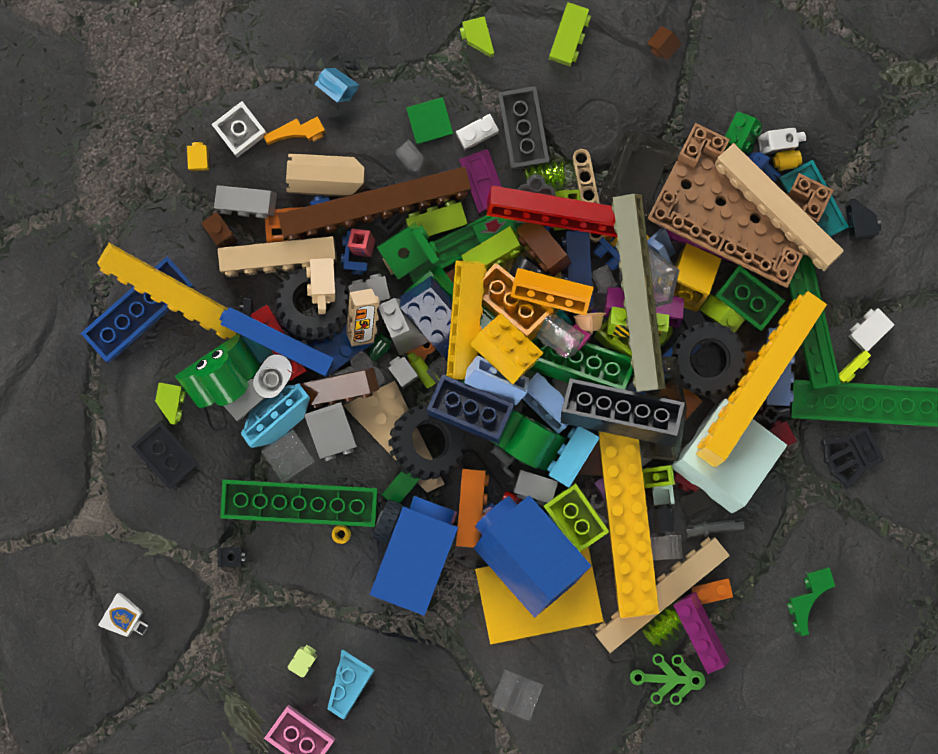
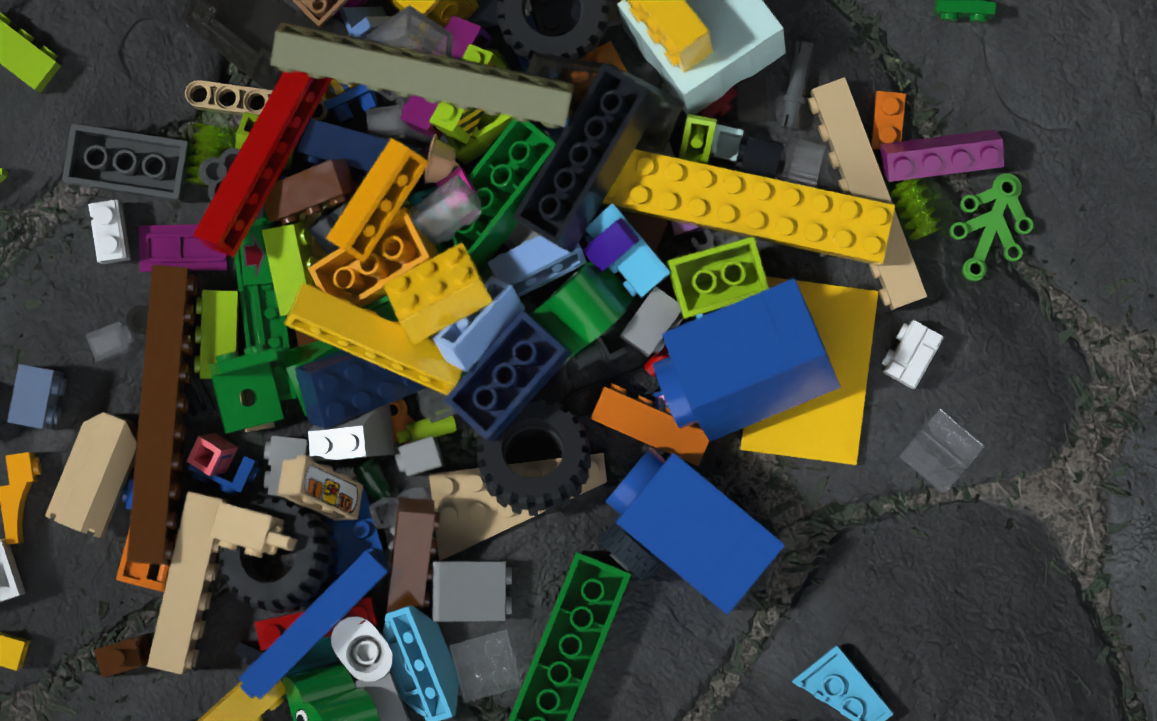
camera: 70 degrees left, 0 degrees up
light grey brick [214,185,277,219] -> none
yellow plate [332,525,351,544] -> none
green tile [382,471,421,503] -> none
green tile [406,97,453,145] -> none
none -> sand blue brick [7,364,67,430]
none -> dark purple tile [582,217,640,273]
none -> white brick [881,320,944,389]

